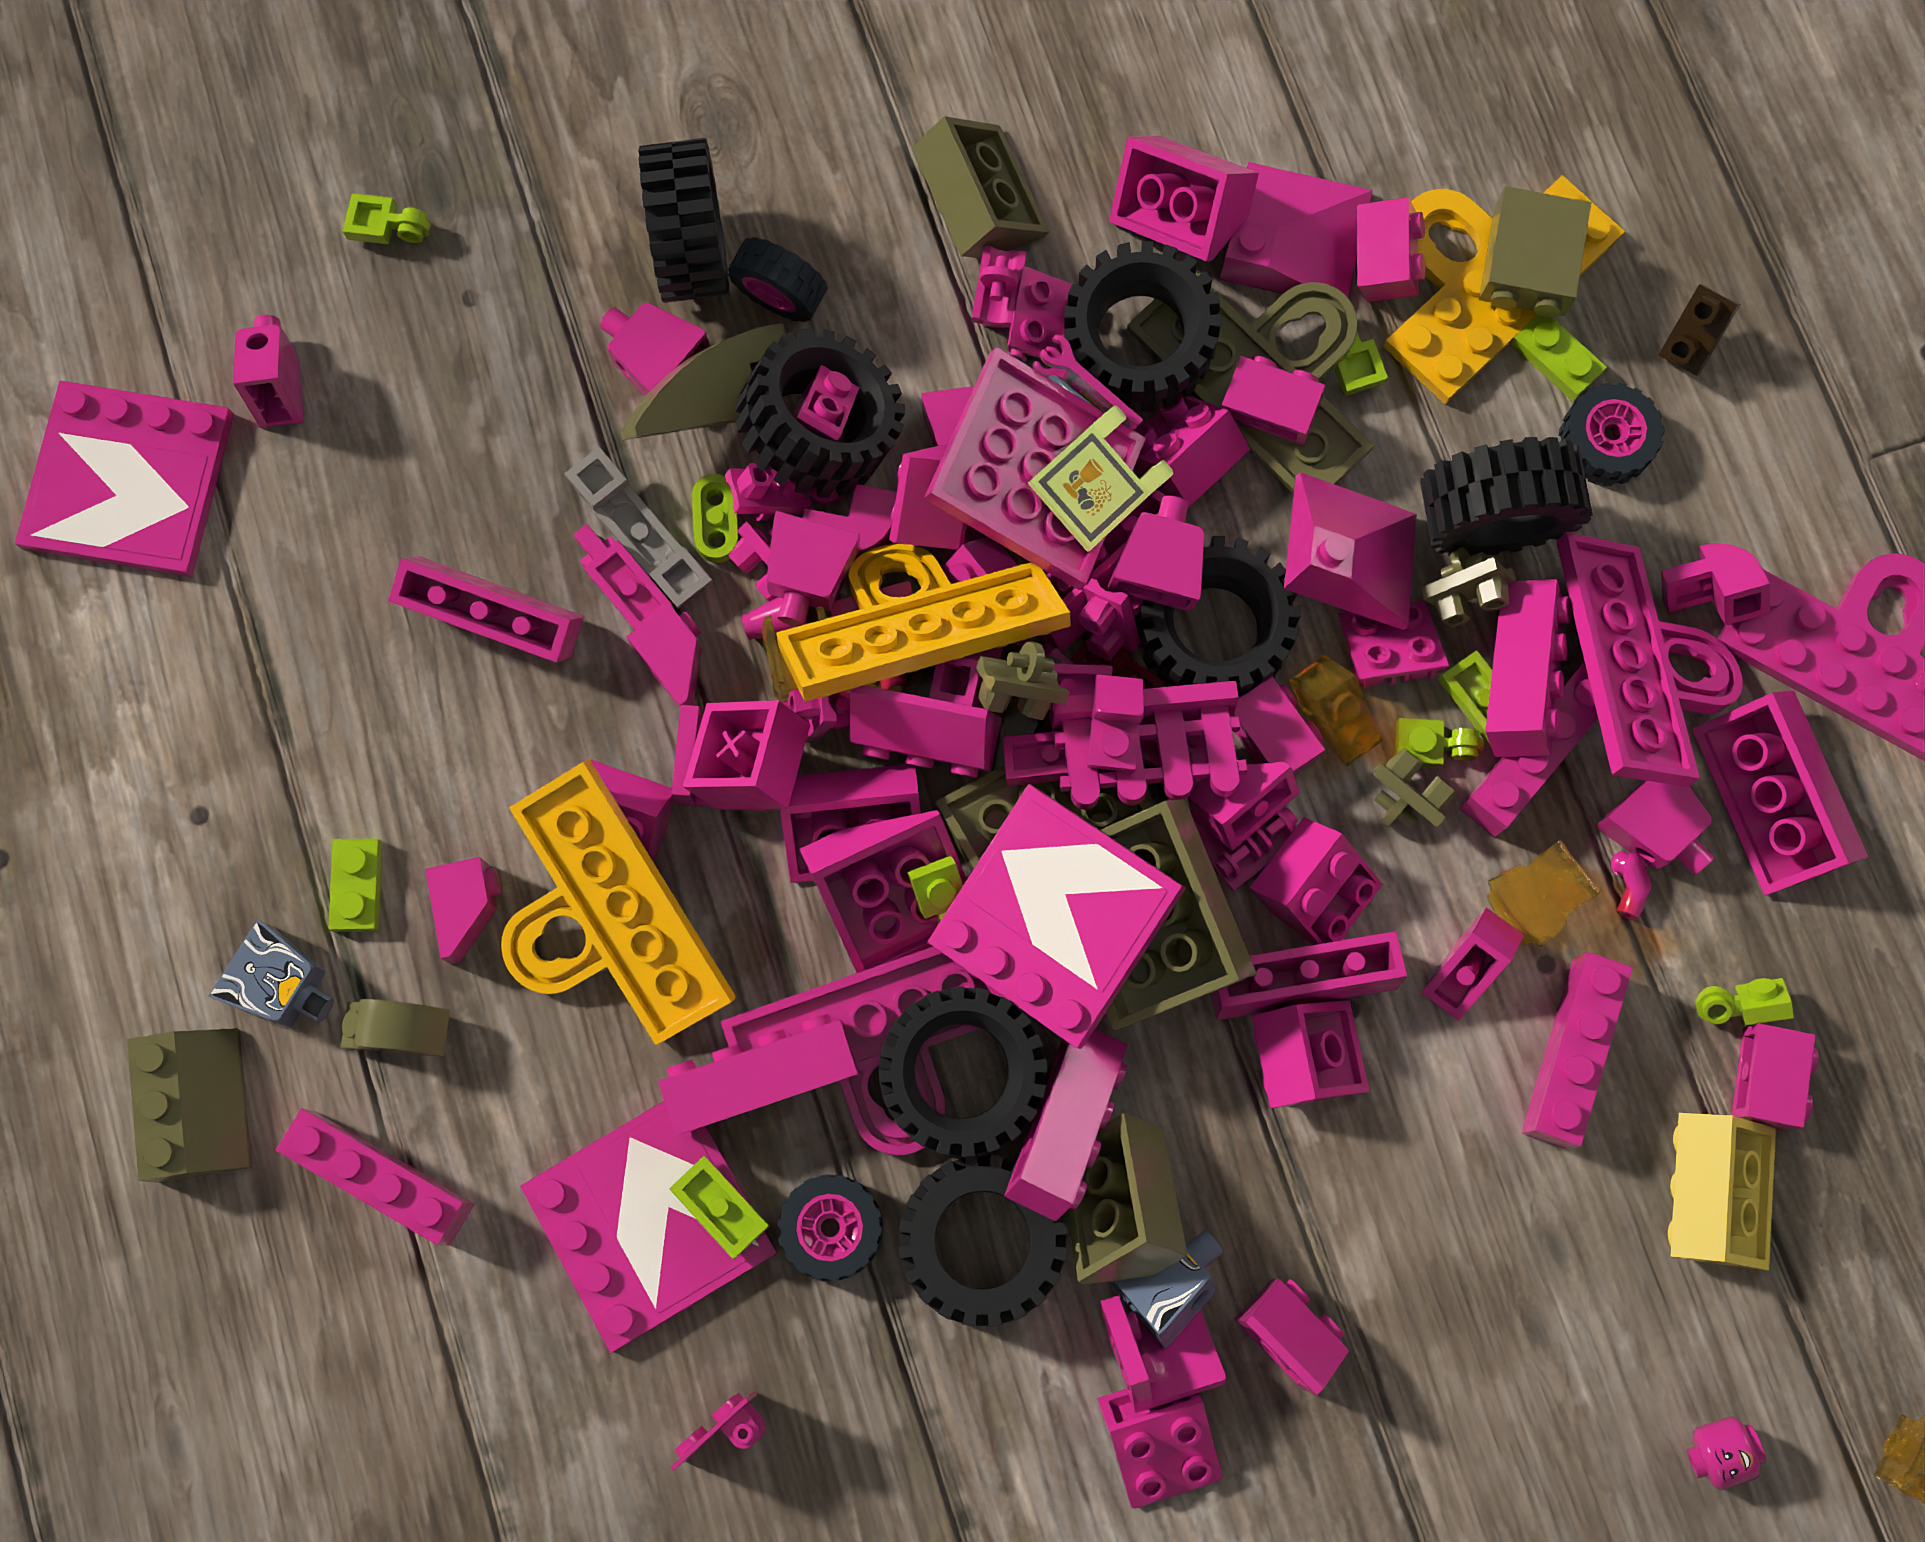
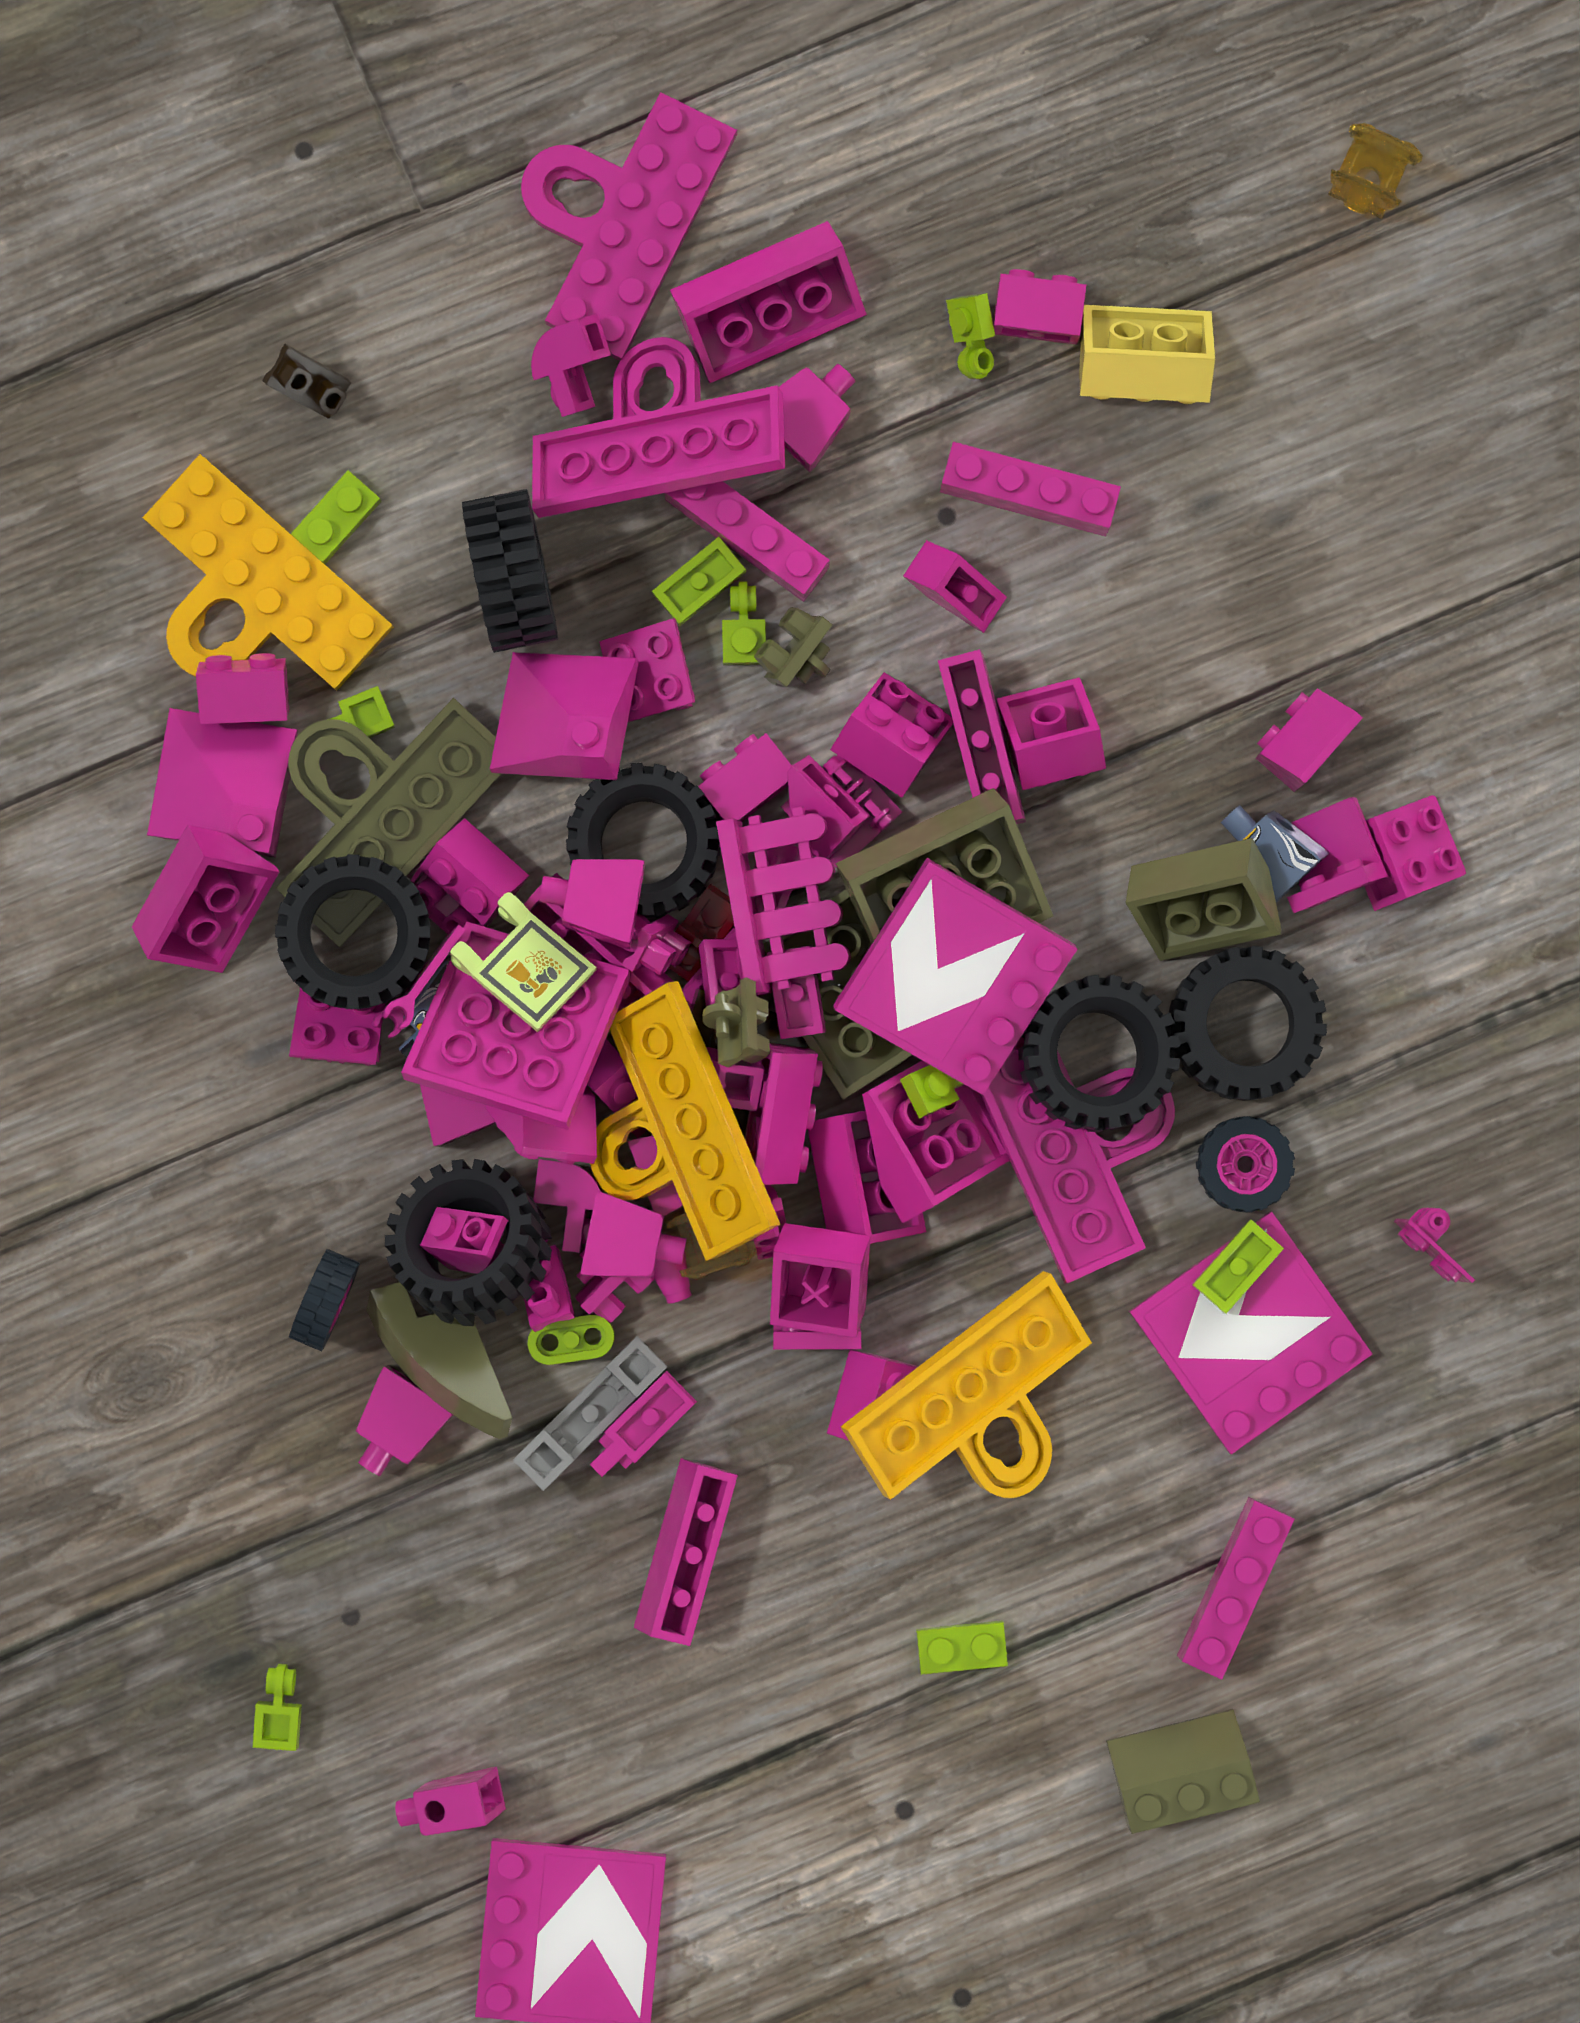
camera: 95 degrees left, 10 degrees up
sand blue torso [208,919,334,1027] -> none
olive brick [341,999,450,1056] -> none
dark pink slope [425,857,501,965] -> none
dark pink slope [626,604,702,708] -> none
black tyre [638,138,729,303] -> none
dark pink brick [658,1014,859,1136] -> none
olive slope [911,116,1050,258] -> none
dark pink hips [972,245,1027,330] -> none
dark pink brick [1004,1029,1128,1221] -> none
dark pink slope [1087,674,1144,772] -> none
dark pink brick [1222,356,1325,446] -> none
clear yellow slope [1289,655,1383,767] -> none
olive hips [1421,547,1516,627] -> none
olive brick [1479,186,1591,317] -> none
dark pink brick [1485,579,1571,757] -> none
clear yellow piece [1487,840,1602,947] -> none
black wheel [1558,383,1665,486] -> none
dark pink arm [1611,851,1652,921] -> none
dark pink head [1686,1417,1767,1490] -> none

